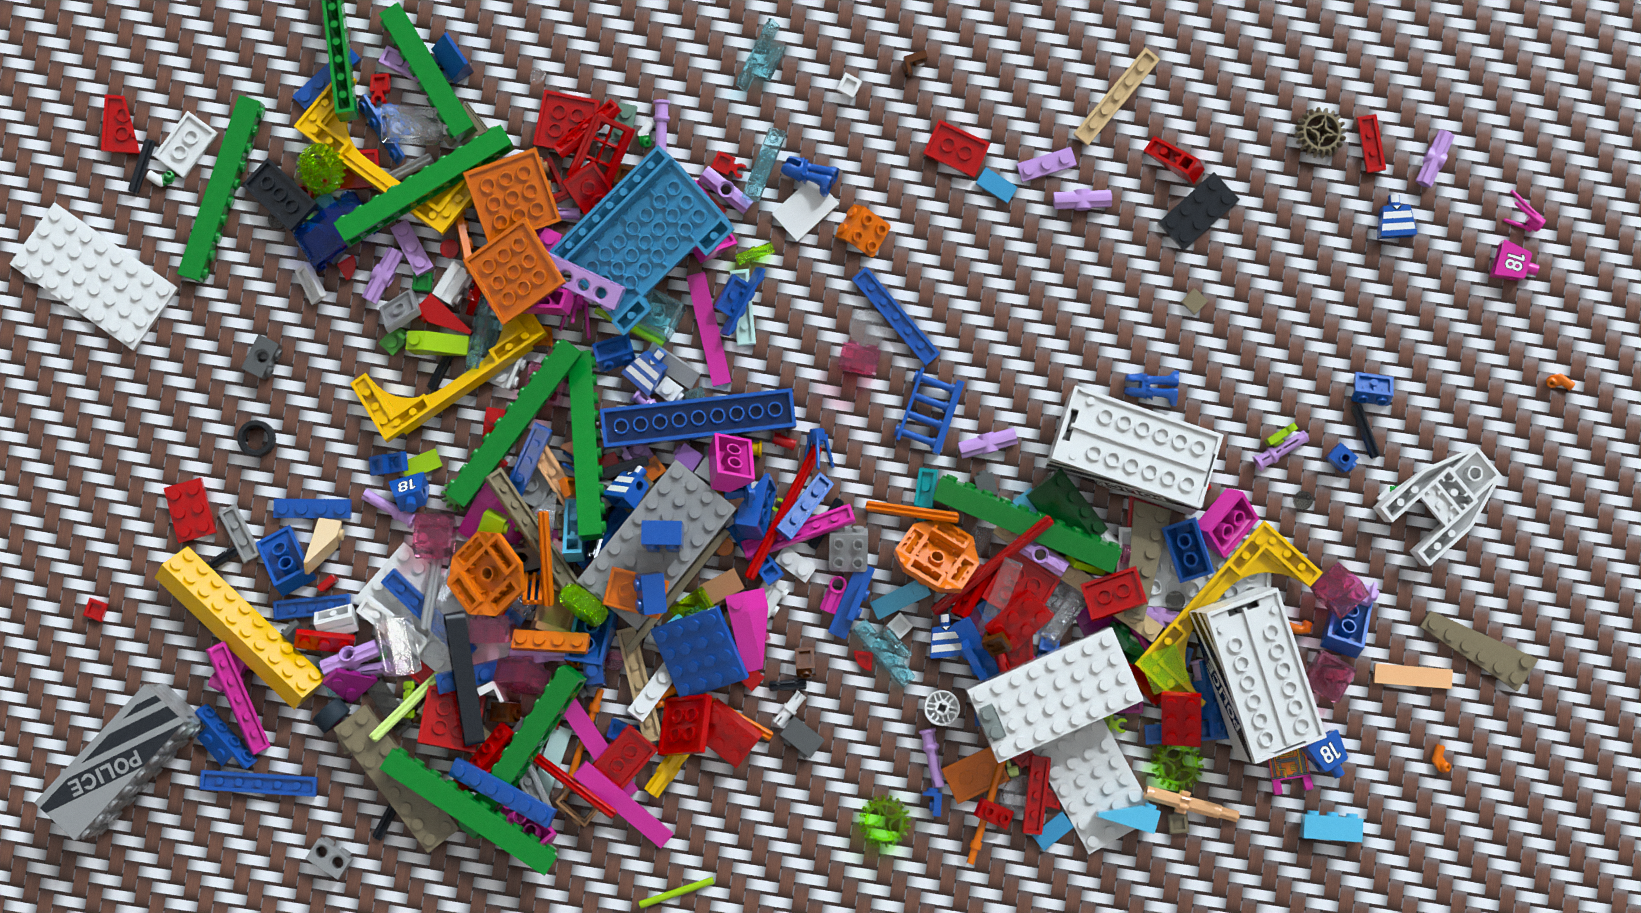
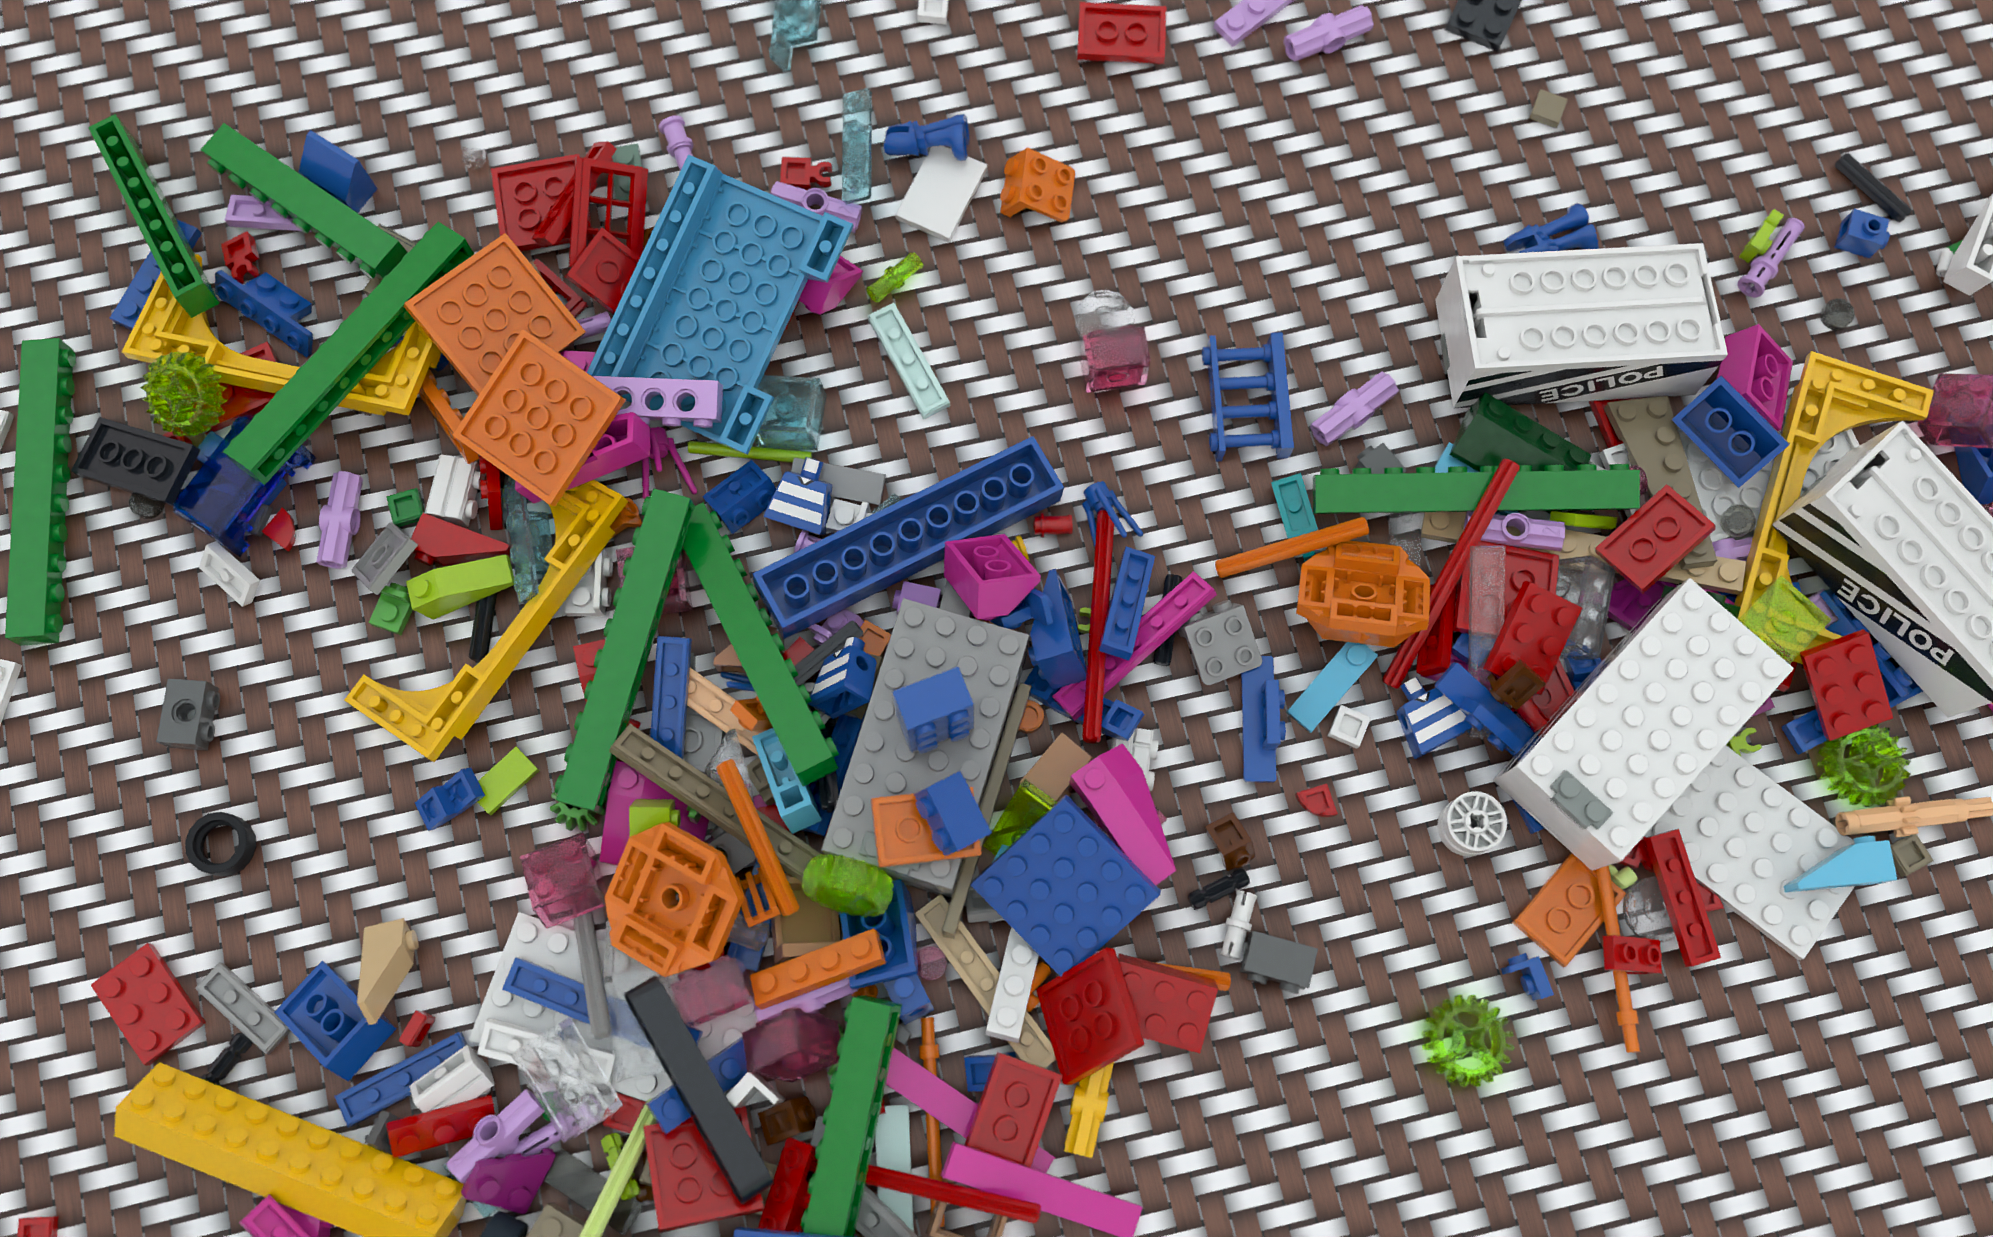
camera: 25 degrees left, 10 degrees down
blue plate [273,499,352,519] -> none
lavender pin [361,489,419,529] -> none
clear slope [381,104,443,146] -> none
blue torso [389,471,430,512] -> none
lavender plate [390,219,434,278] -> none
red tile [440,239,460,259] -> none
arm [637,120,655,148] -> none
dark pink tile [686,272,732,387] -> none
blue bracket [714,267,766,336] -> none
red tile [741,670,765,691] -> none
white plate [774,547,817,583] -> none
dark pink piece [820,576,847,615] -> none
blue plate [852,267,940,366] -> none
clear light blue bracket [853,619,915,688] -> none
lavender pin [919,728,945,788] -> none
dark azure tile [976,167,1018,204] -> none
dark azure tile [1032,811,1074,851] -> none
blue bracket [1351,372,1394,406] -> none

